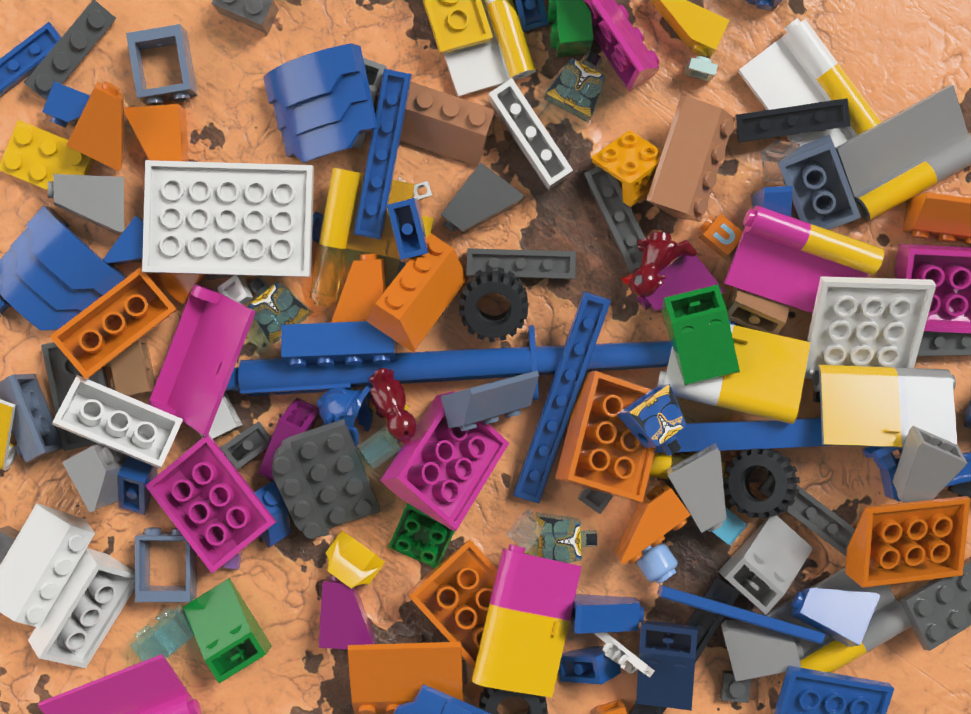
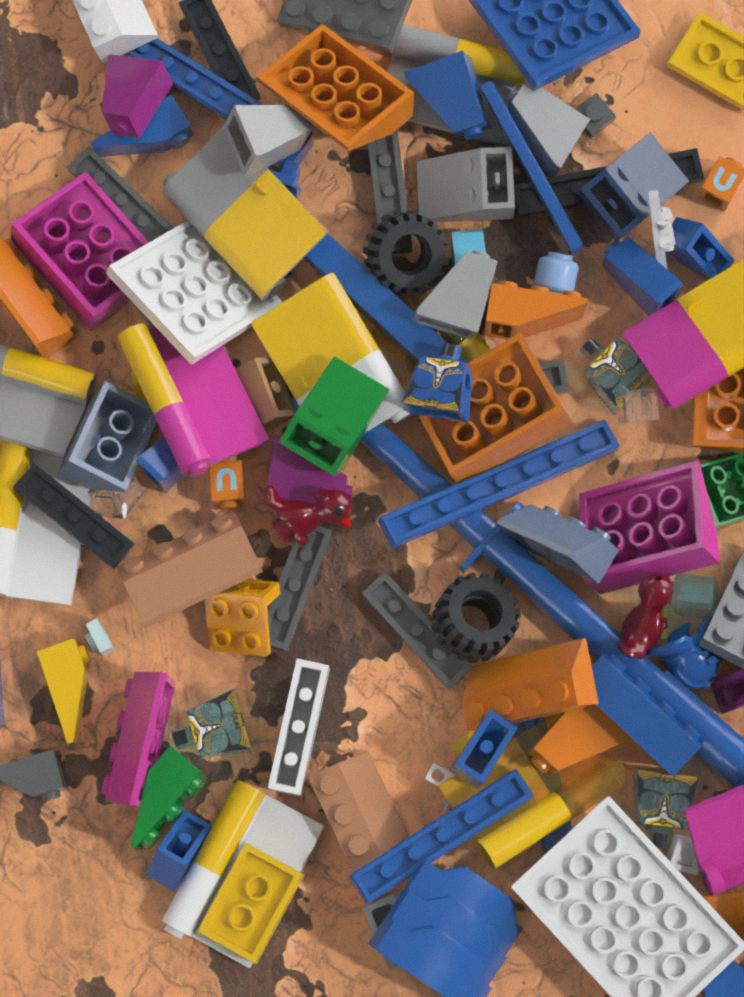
camera: 125 degrees left, 10 degrees down
dark grey slope [441,162,524,234] -> none

